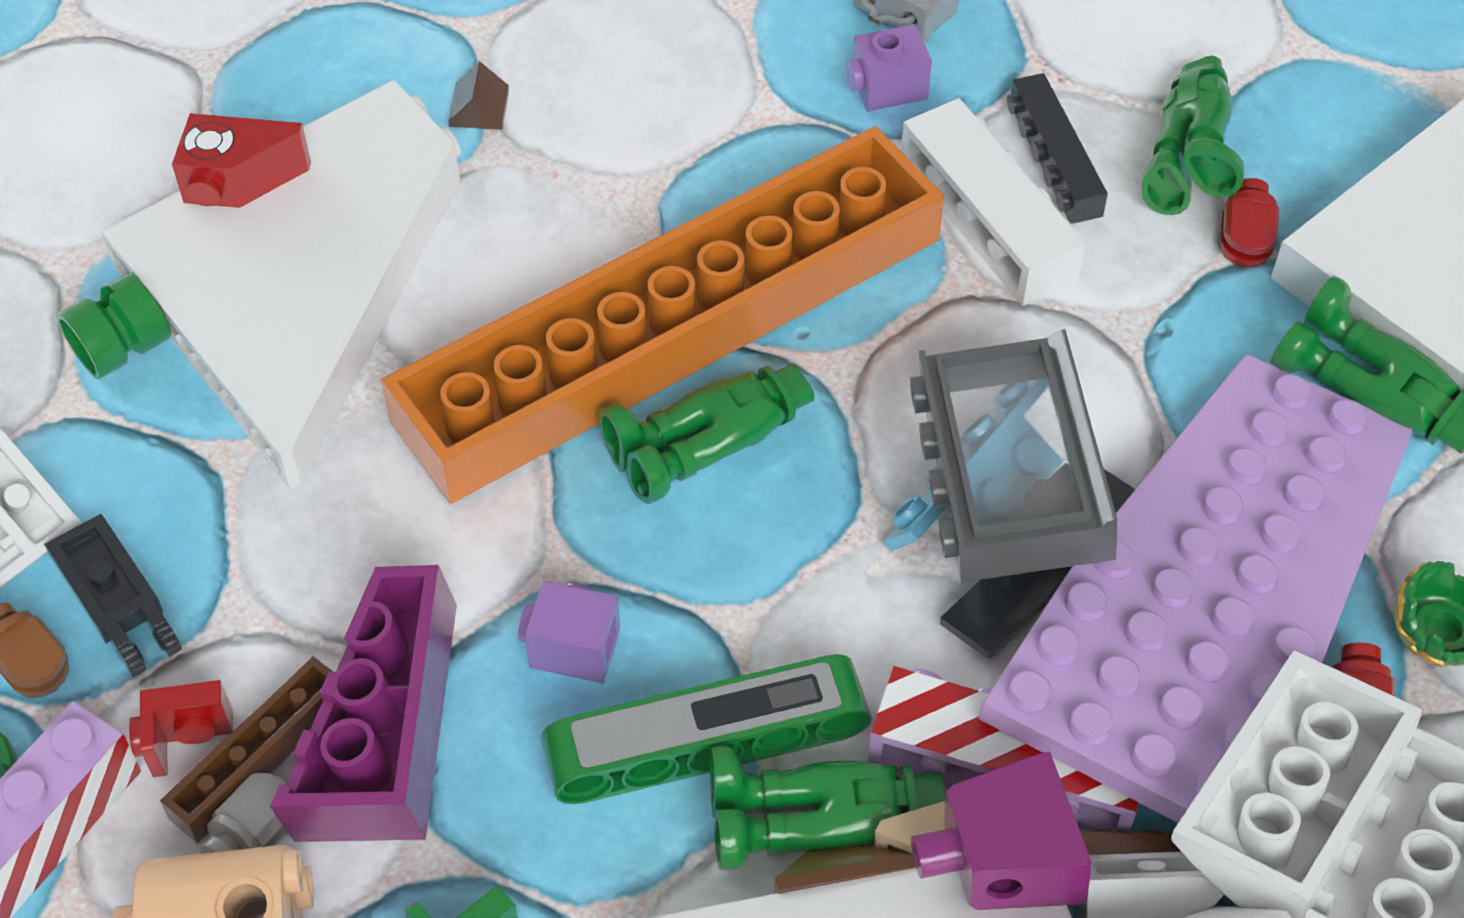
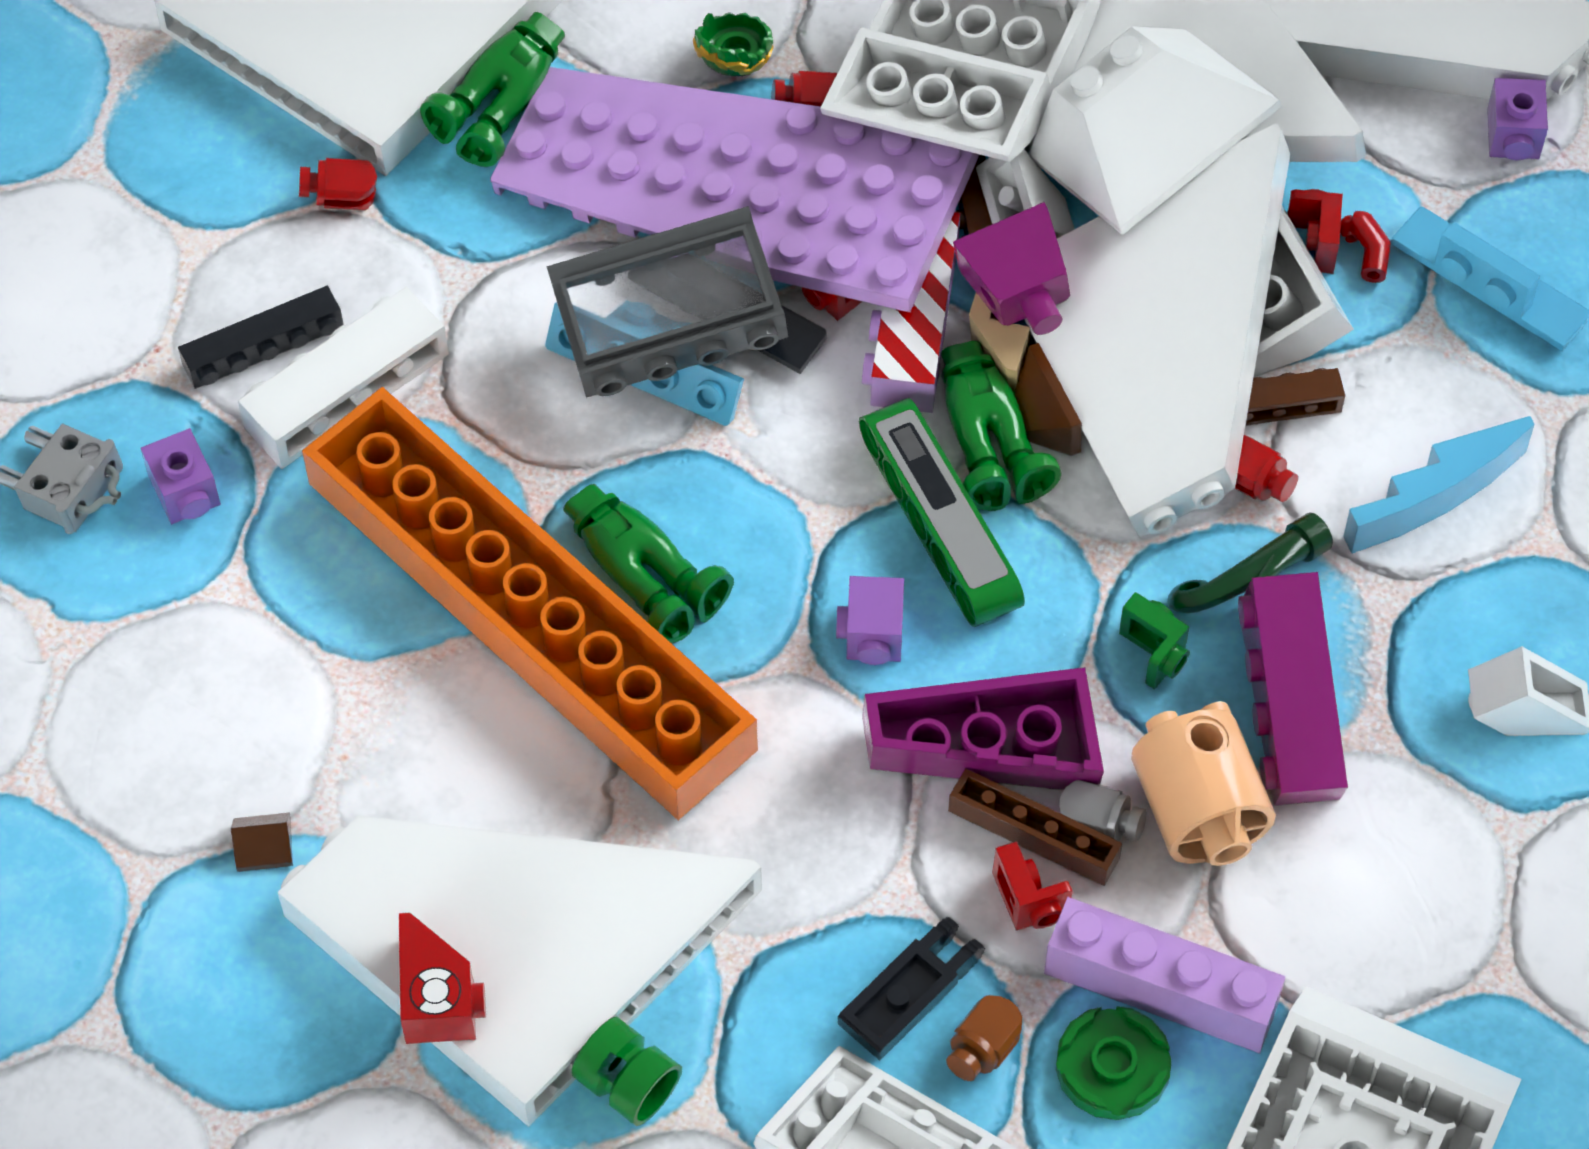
camera: 100 degrees left, 5 degrees up
green piece [1142,55,1245,215] -> none

